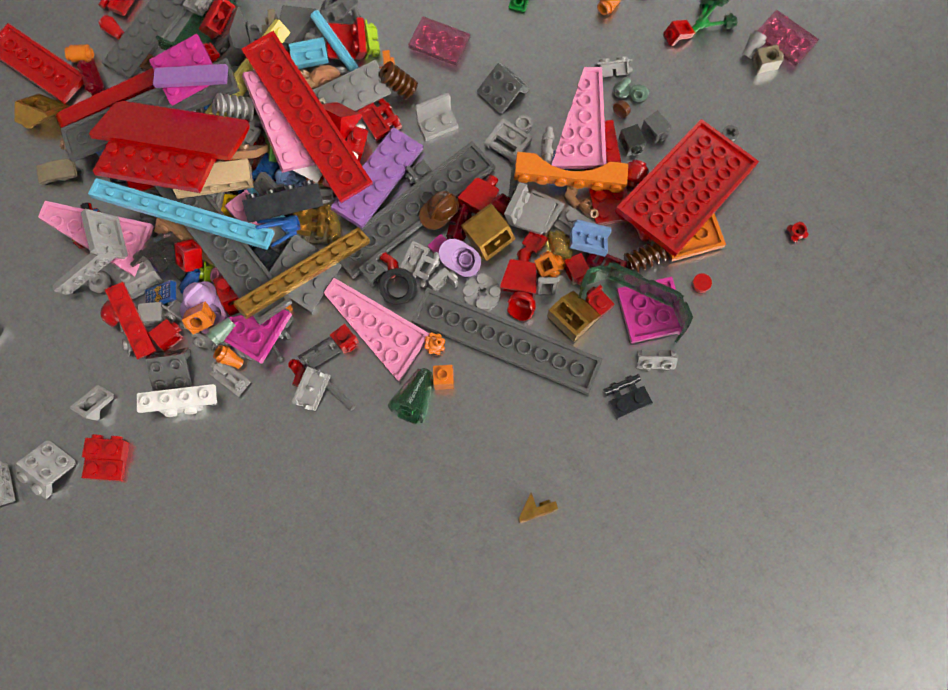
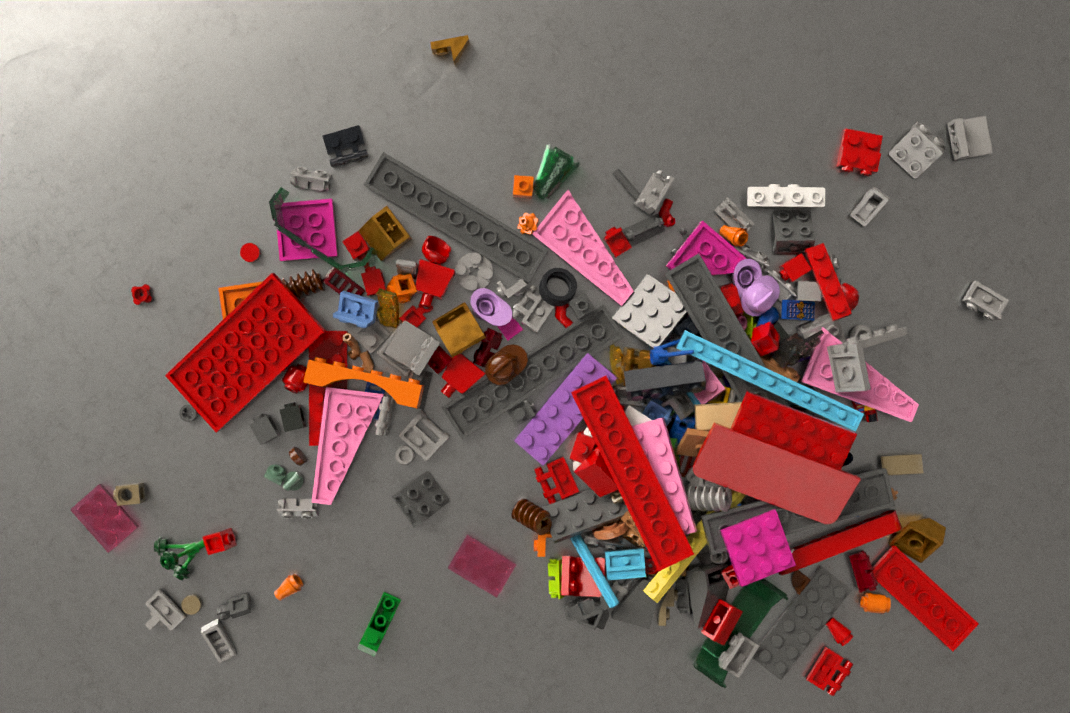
camera: 175 degrees left, 15 degrees up
medium lavender tile [153,64,228,88] -> none
orange brick [182,301,216,335] -> none
sand green cone [206,317,236,345] -> none
pearl gold tile [234,227,370,319] -> none
light grey bracket [415,93,458,141] -> none
light grey cone [742,30,767,59] -> none

